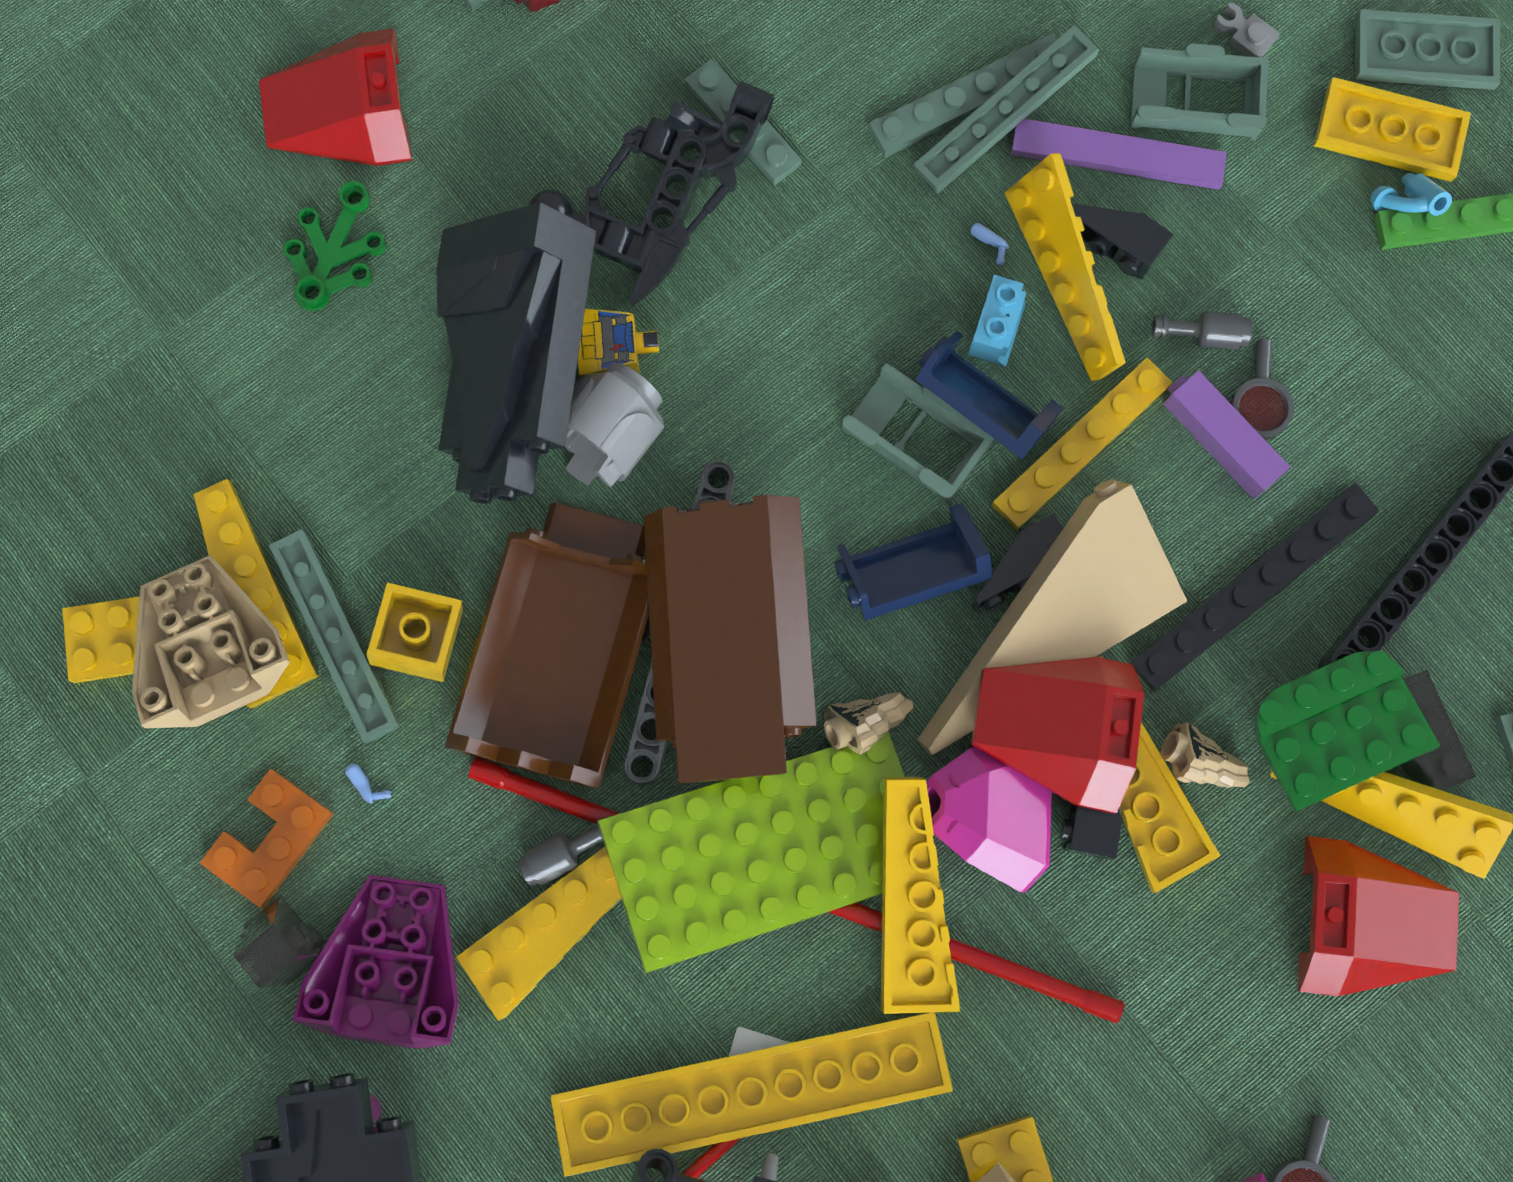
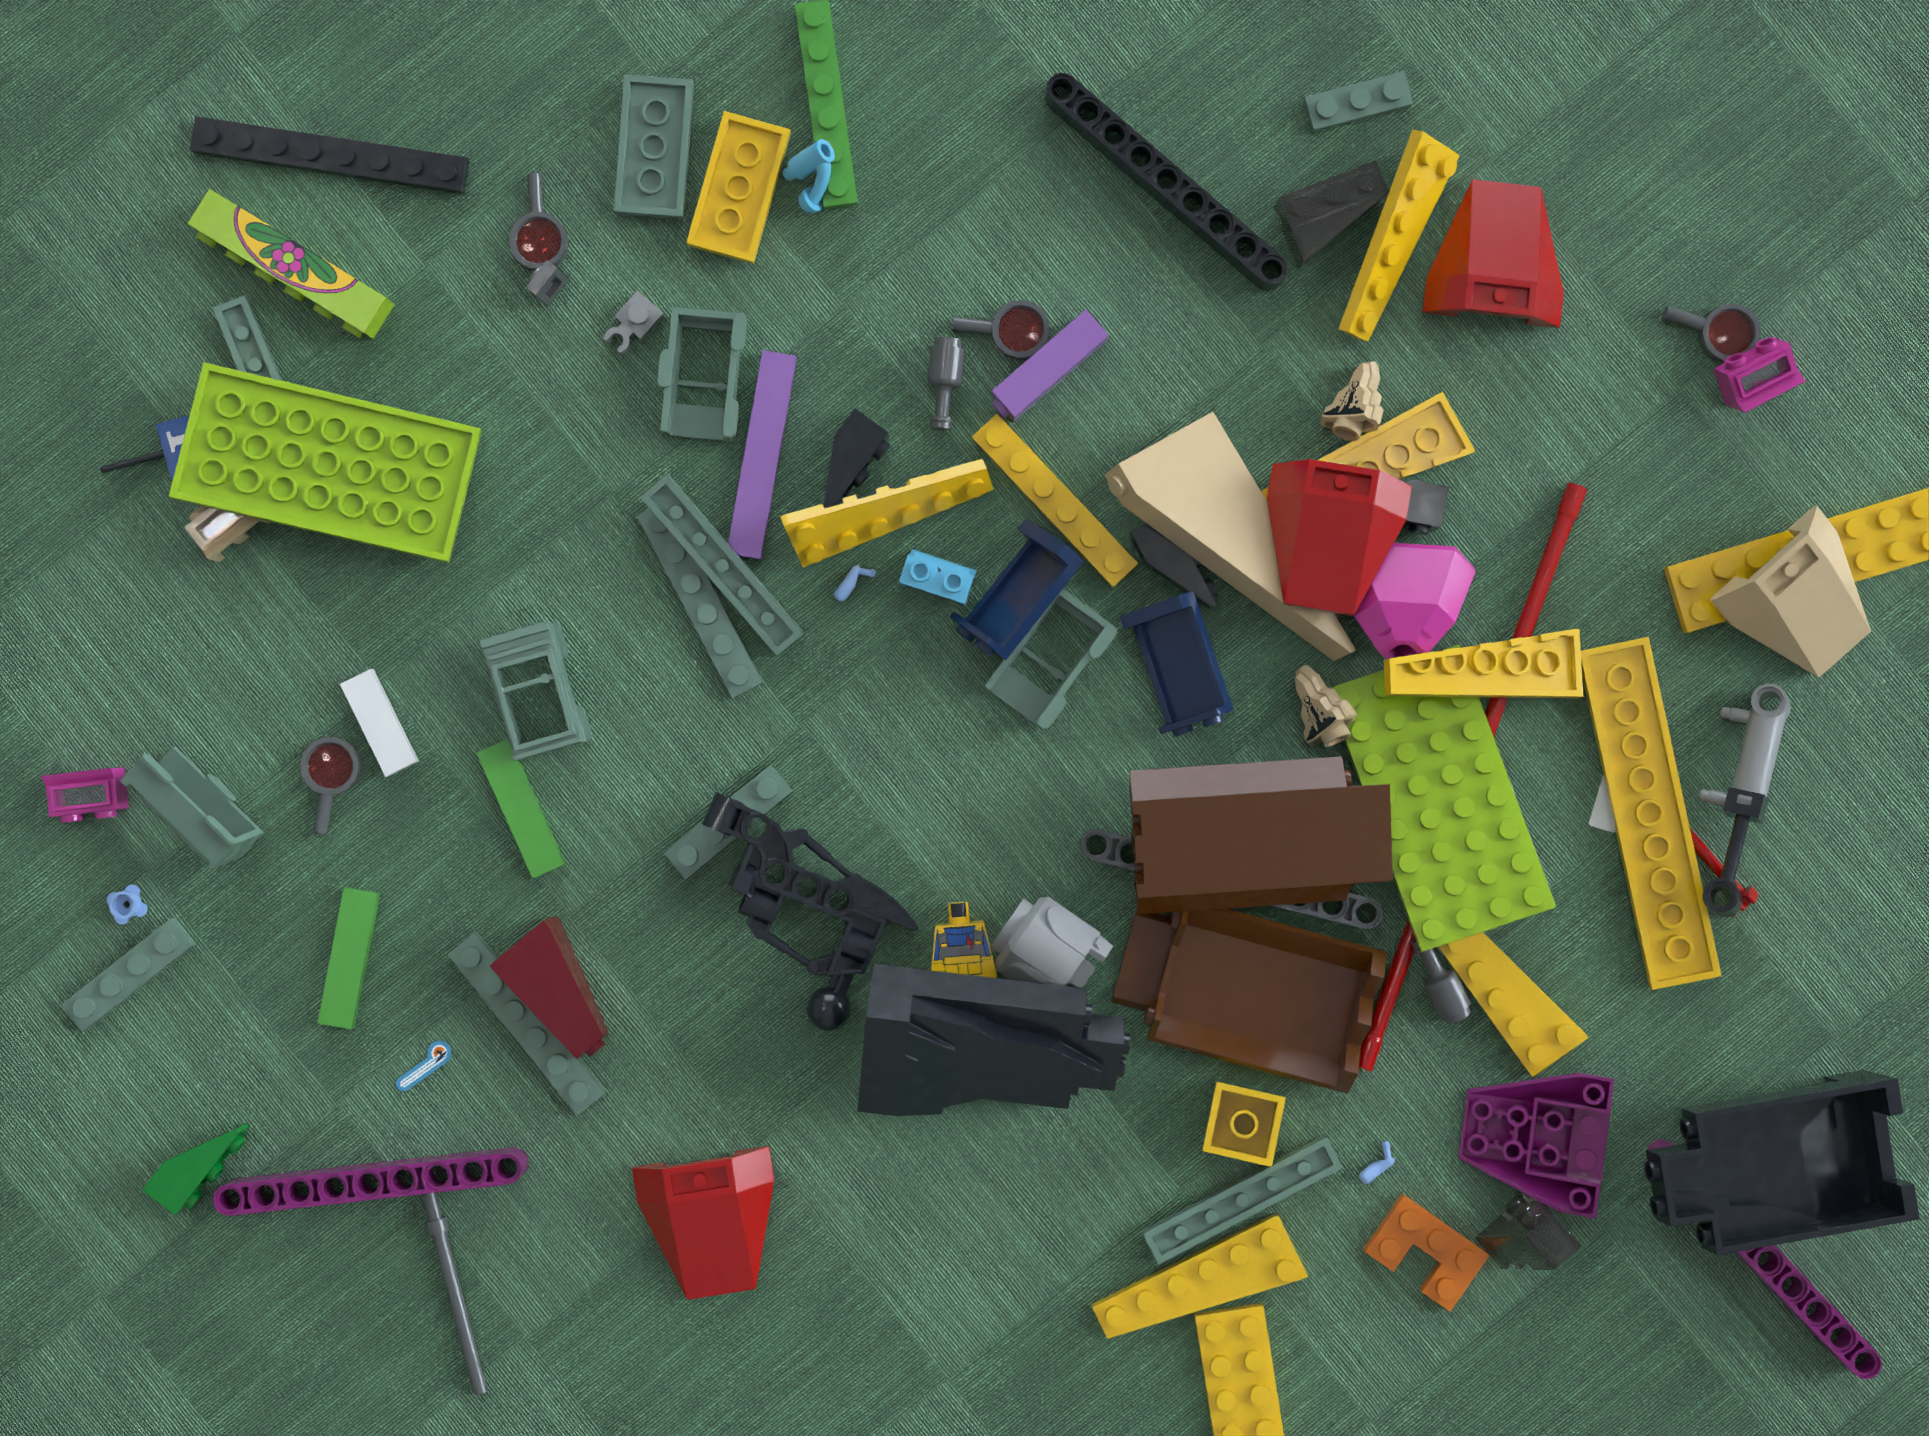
camera: 90 degrees left, 10 degrees up
tan wedge [132,555,290,728] -> none
green plant [283,181,387,311] -> none
black plate [1129,482,1380,692] -> none
green plate [1254,651,1441,812] -> none

